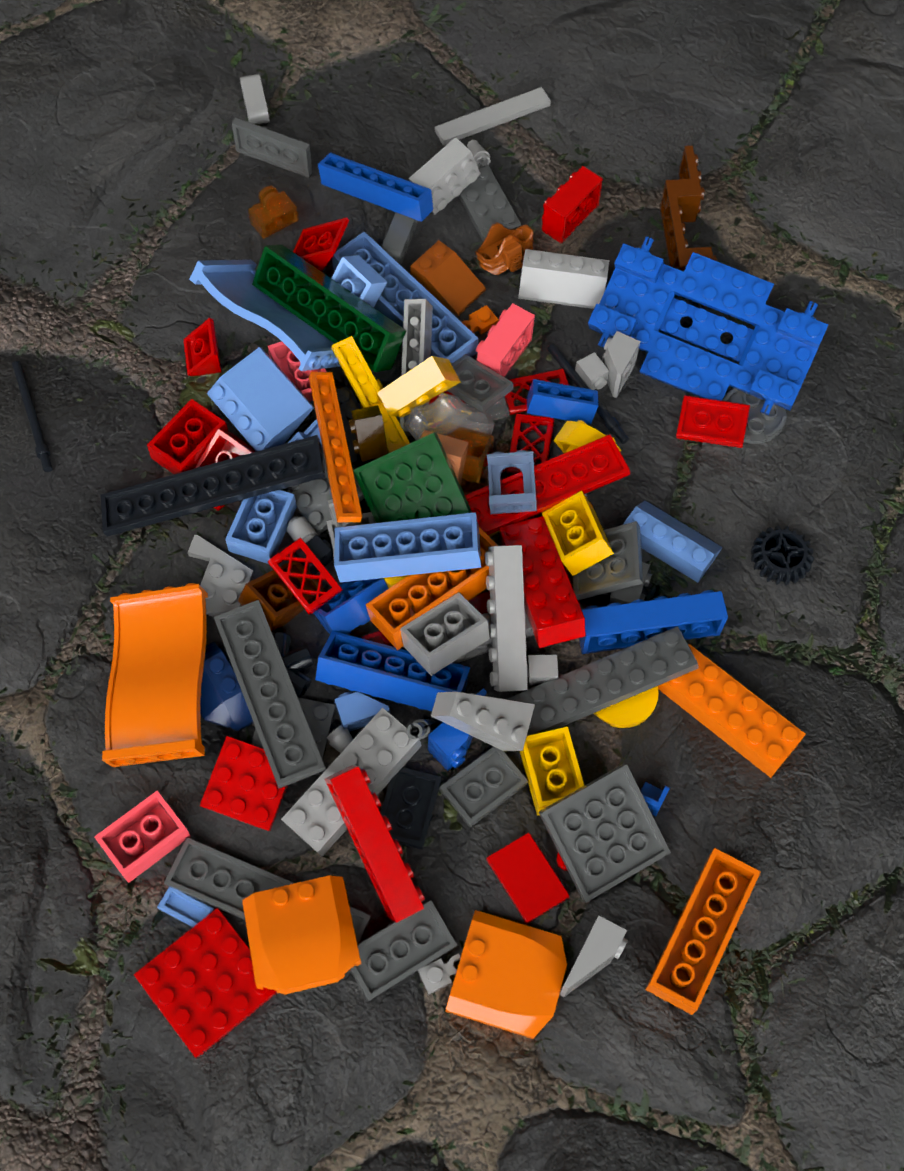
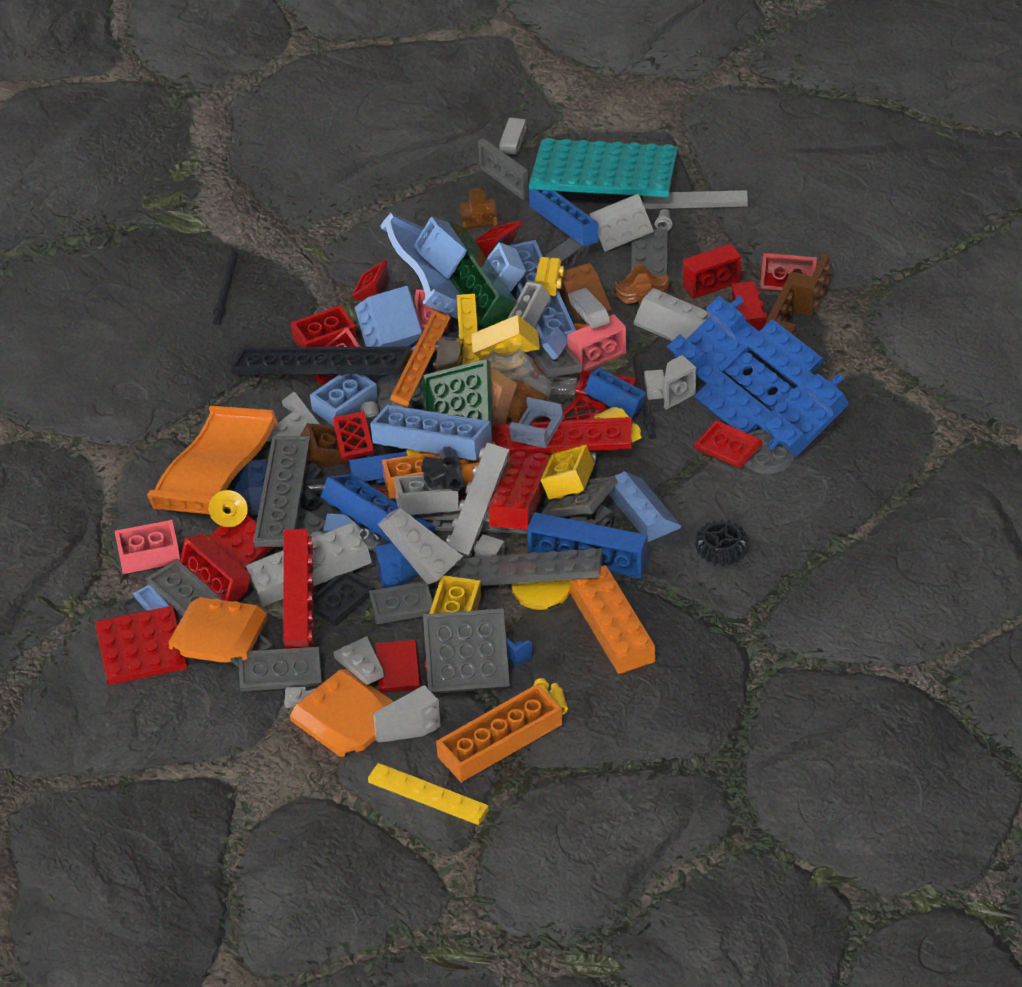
camera: 30 degrees right, 20 degrees down
none -> red slope [180,533,251,602]
none -> yellow dish [209,490,247,527]
none -> light grey wing [334,636,384,685]
none -> yellow plate [368,763,489,825]
none -> medium blue slope [414,216,467,279]
none -> black piece [421,446,464,491]
none -> teal plate [529,138,678,197]
none -> yellow brick [534,257,564,296]
none -> yellow plant [534,678,568,714]
none -> medium blue tile [542,327,567,360]
none -> light grey beam [568,288,610,329]
none -> red brick [732,281,767,332]
none -> red slope [760,253,818,291]

